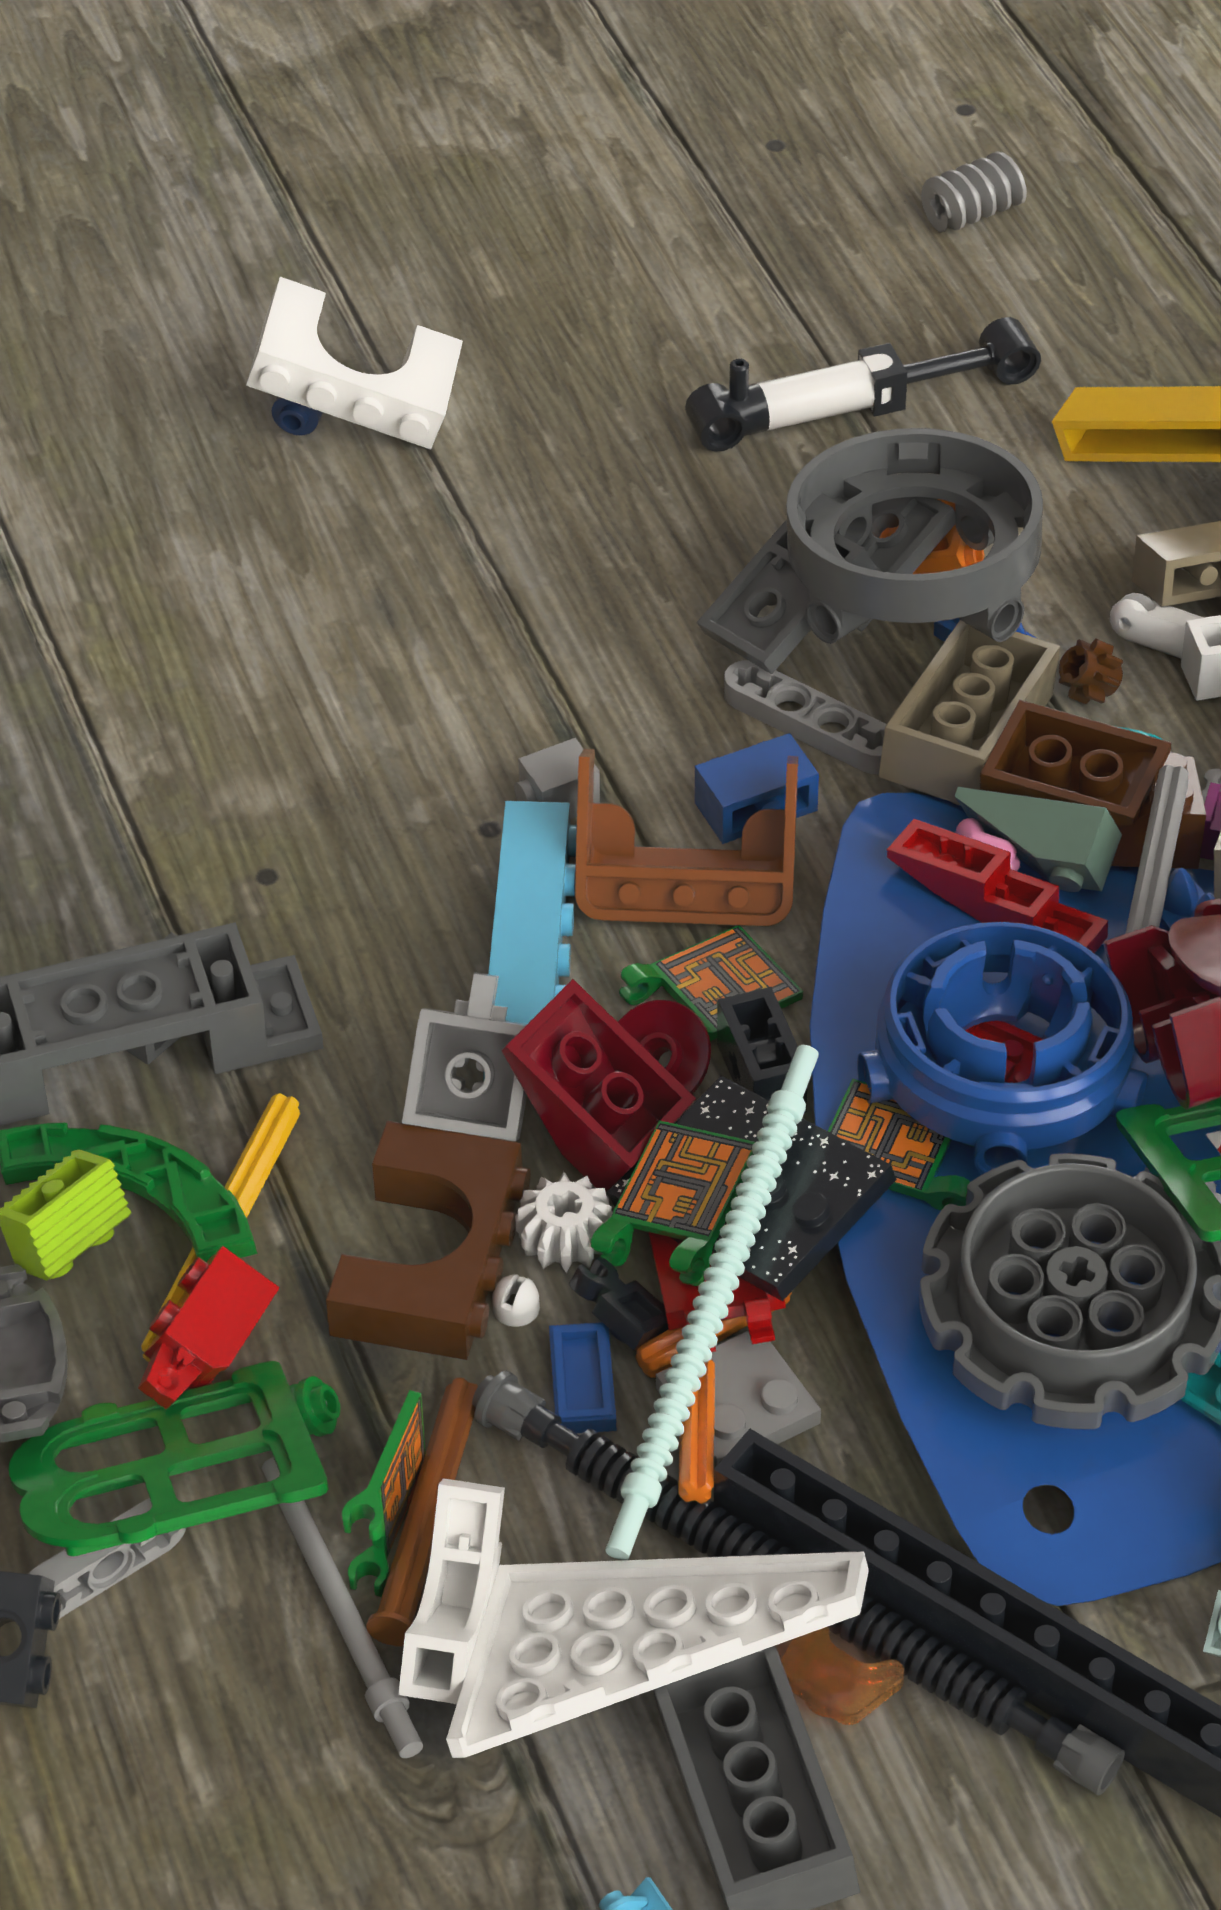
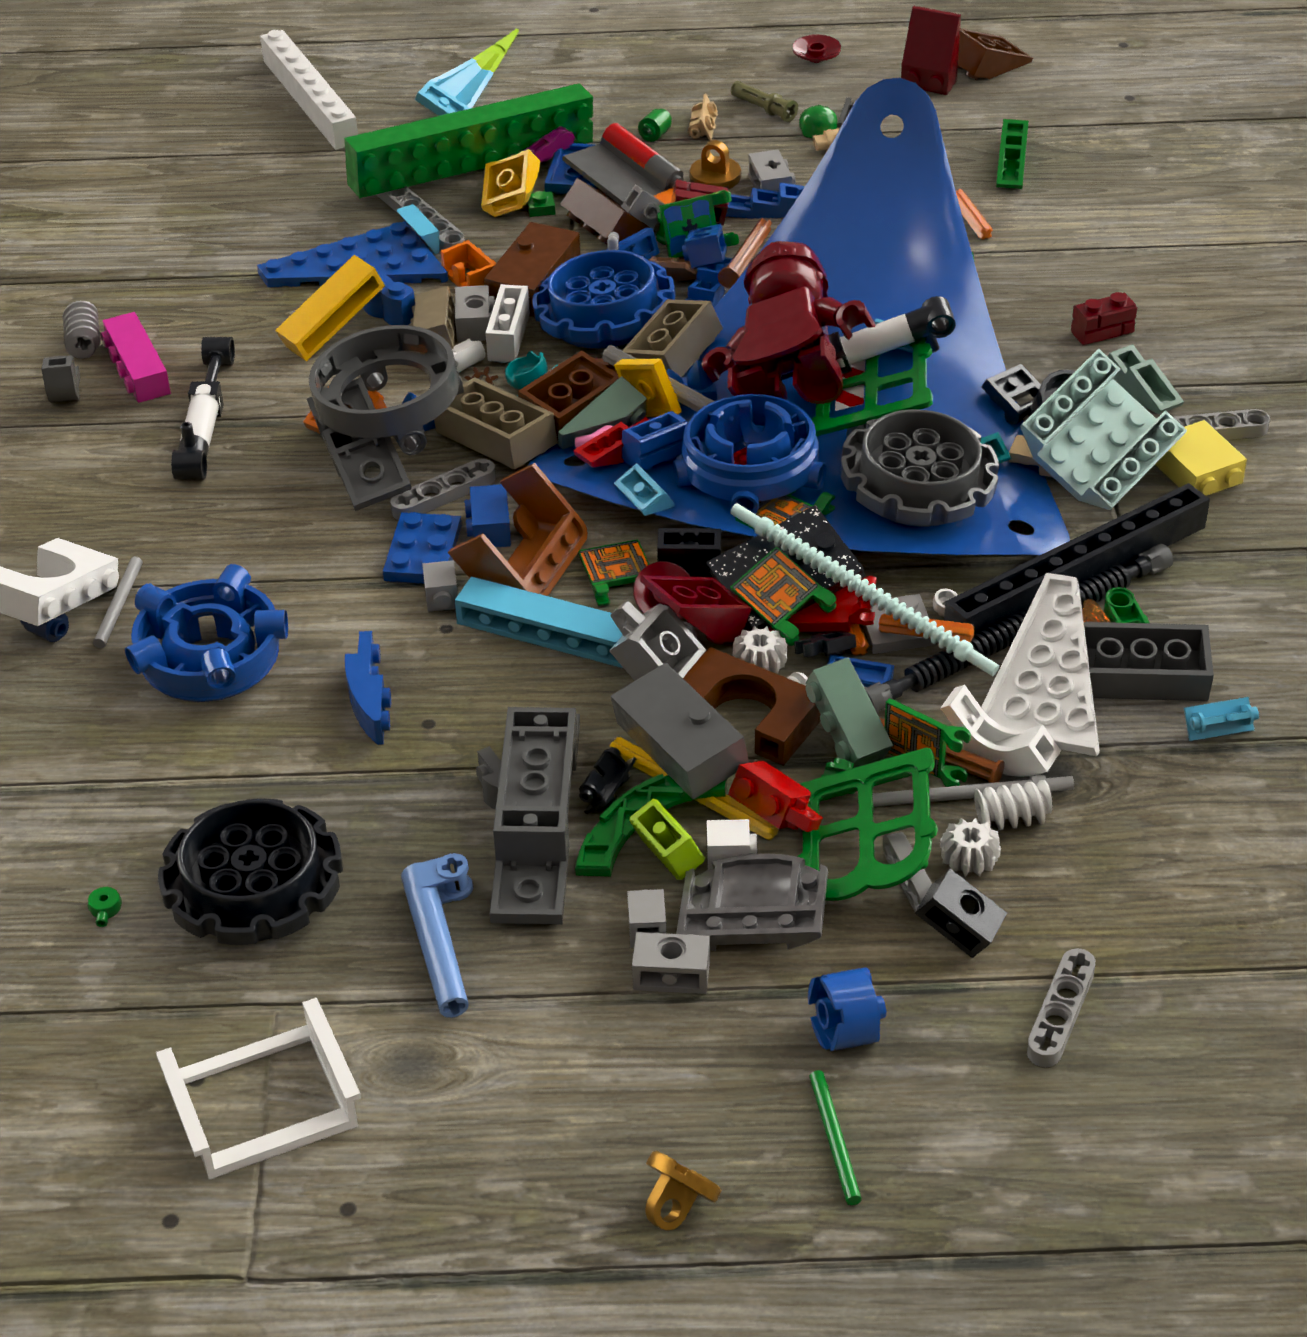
camera: 70 degrees left, 5 degrees down
none -> dark grey brick [41,355,81,403]
none -> light grey bar [93,557,143,648]
none -> dark pink brick [100,312,171,403]
none -> blue piece [125,564,288,702]
none -> blue slope [345,631,391,745]
none -> blue plate [383,512,462,584]
none -> teal hair [505,351,548,390]
none -> black hinge [579,747,637,814]
none -> dark grey brick [610,663,749,800]
none -> yellow plate [614,359,682,417]
none -> medium azure slope [614,463,675,516]
none -> blue brick [622,411,688,471]
none -> white brick [707,819,757,870]
none -> sand green brick [805,657,893,768]
none -> white hinge [933,588,958,617]
none -> white gear [940,817,1001,877]
none -> white piece [974,780,1052,830]
none -> green piece [1102,587,1150,623]

